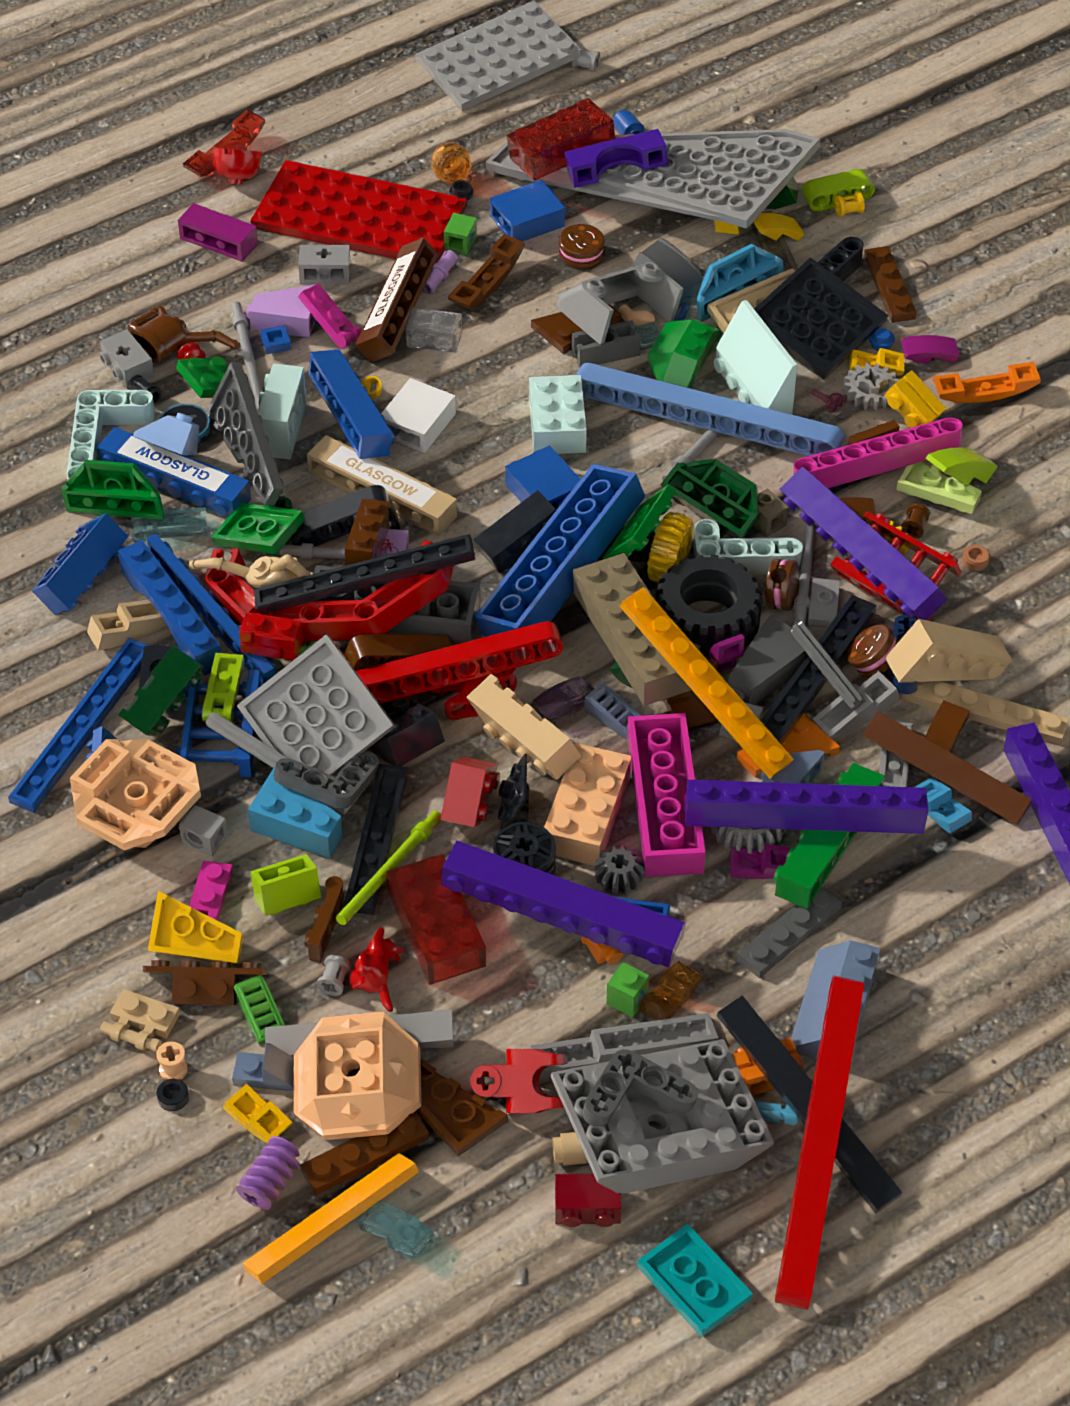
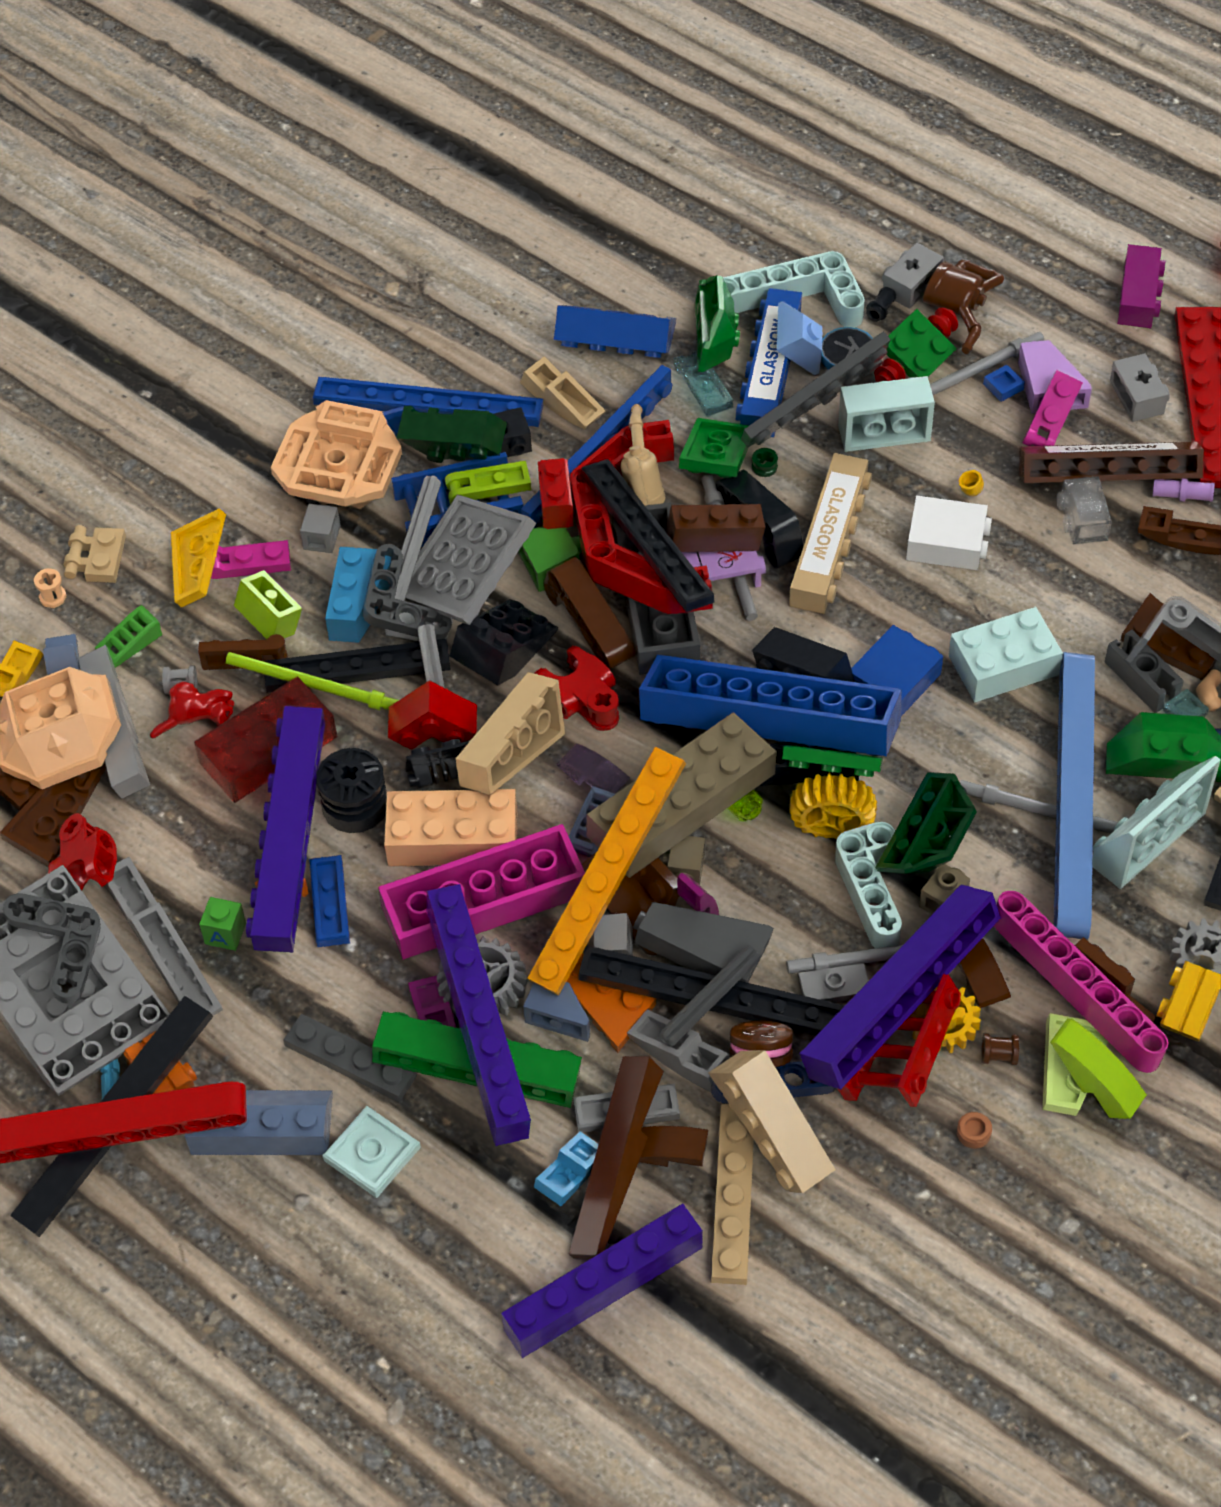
camera: 75 degrees right, 5 degrees up
blue arch [118,540,221,675] -> none
reddish brown bracket [143,960,269,1006] -> none
black tile [156,1078,189,1111] -> none
blue brick [308,349,394,459] -> none
red beam [356,621,563,704] -> none
dark grey gear [594,845,645,896] -> none
clear orange slope [639,961,703,1020] -> none
black tyre [656,555,762,659] -> none
reddish brown head [765,558,799,611] -> none
clear pink hand [811,388,844,412] -> none
none -> light aqua tile [322,1106,421,1198]
none -> light grey axle [418,624,445,688]

